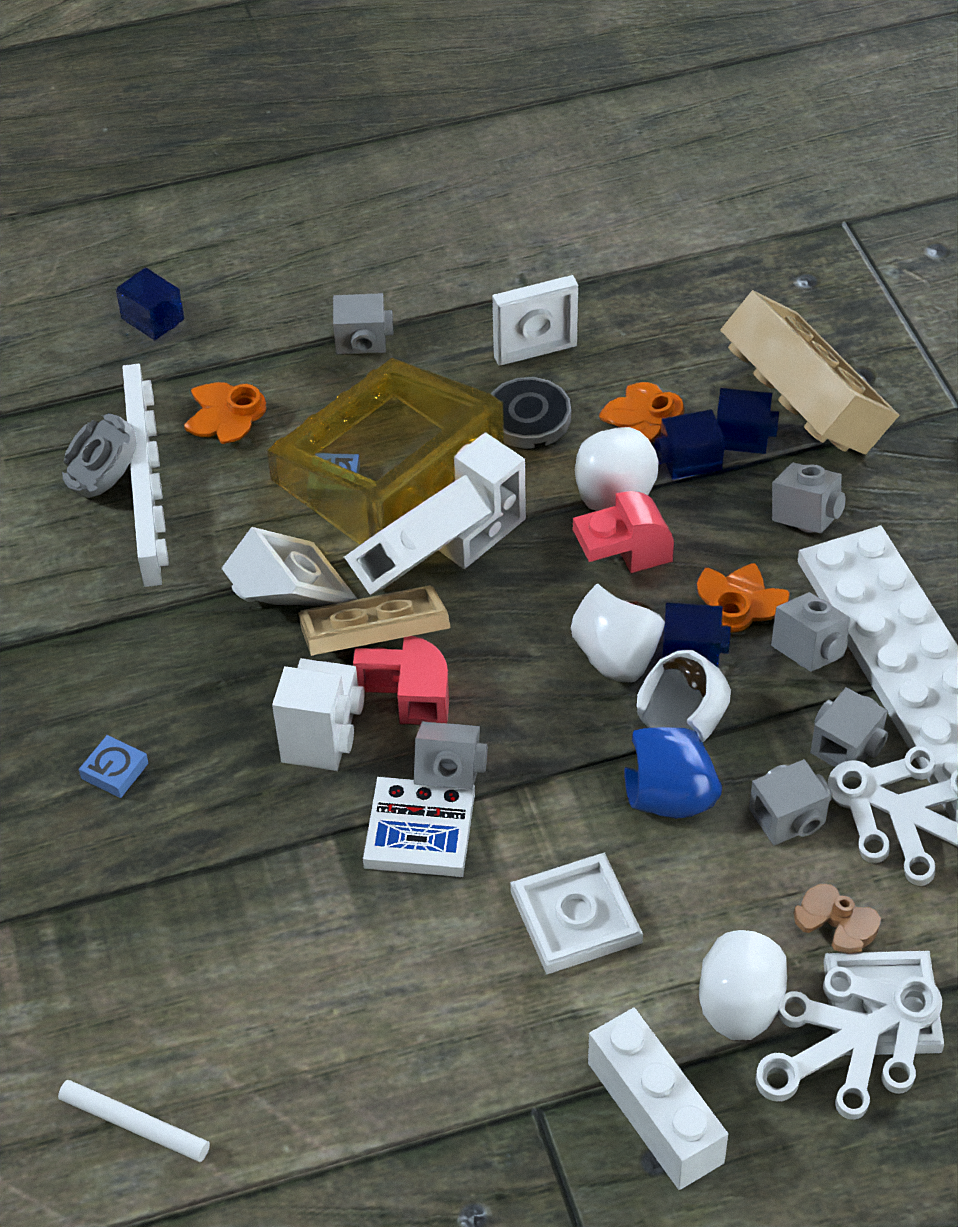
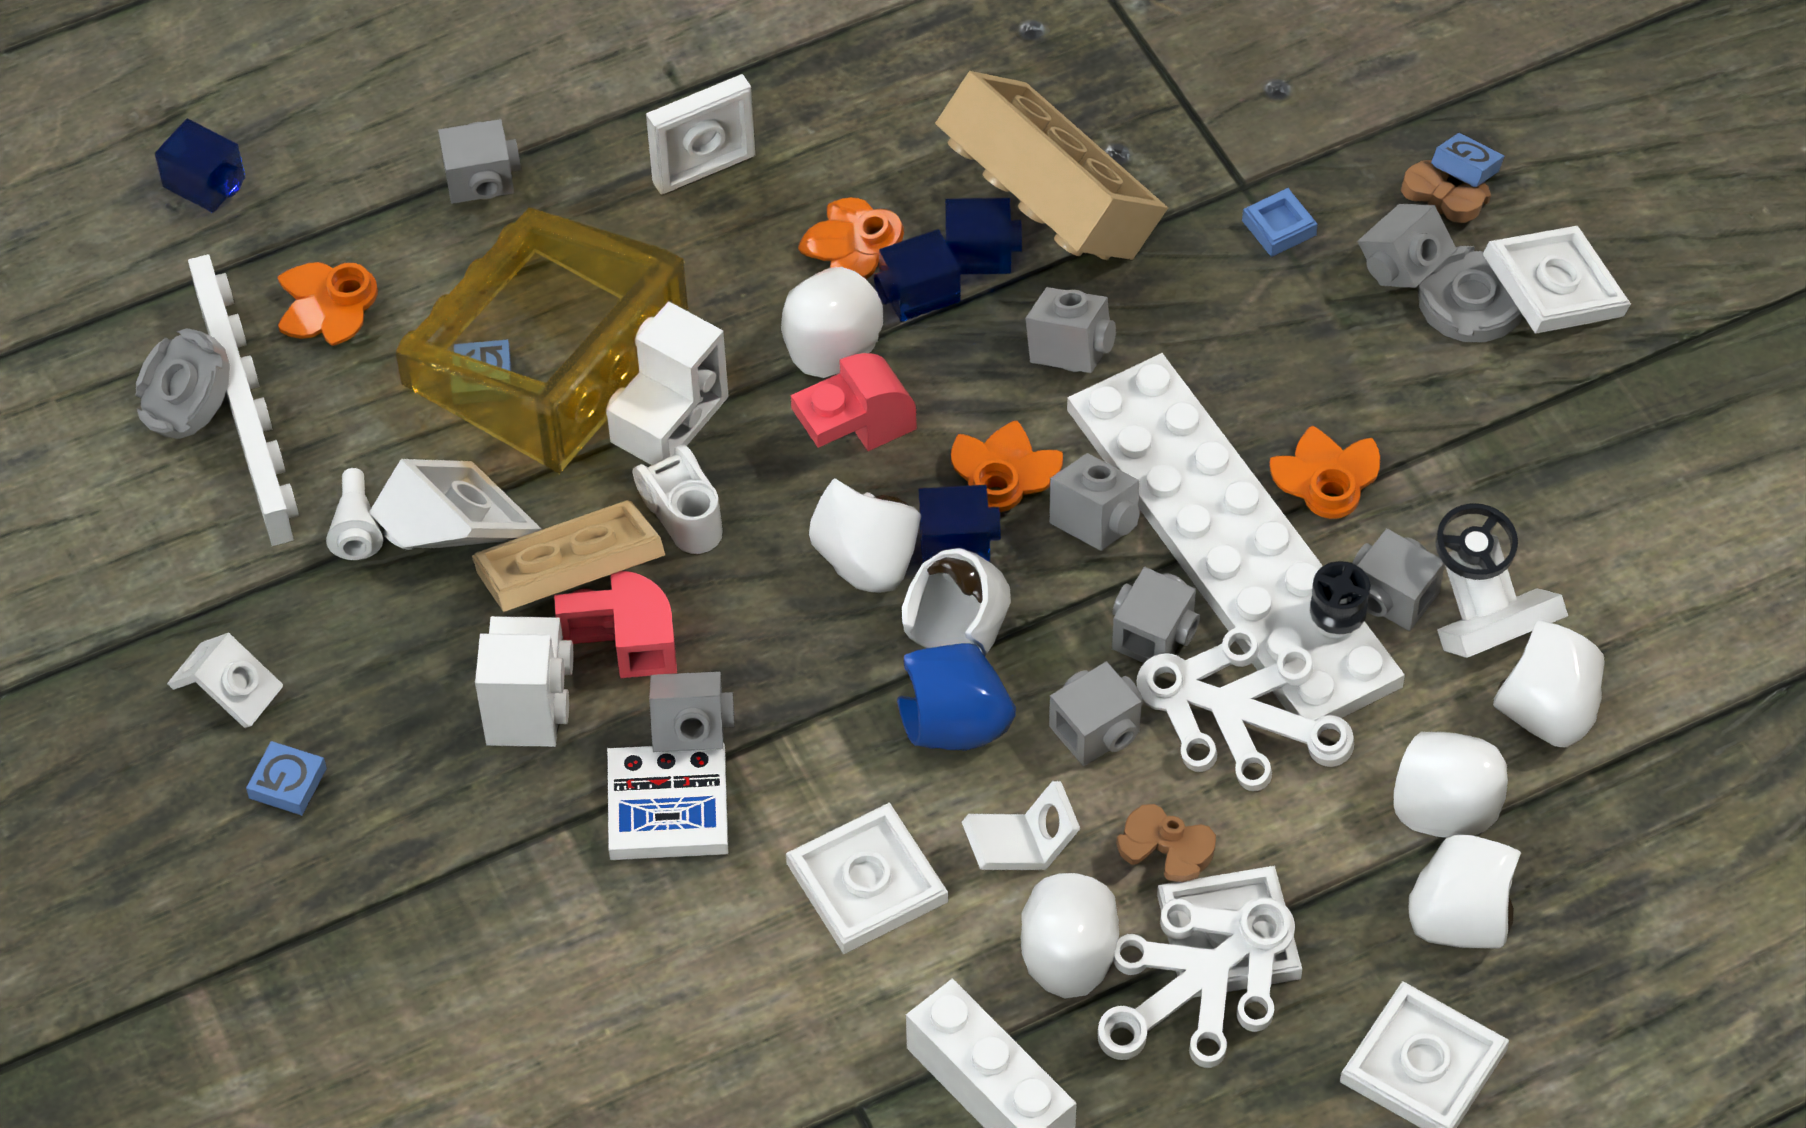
camera: 10 degrees left, 5 degrees up
white slope [344,475,492,595] -> none
black tile [486,377,571,449] -> none
none -> white bracket [167,633,283,728]
none -> white cone [326,468,383,560]
none -> white piece [632,444,723,554]
none -> white bracket [962,781,1080,870]

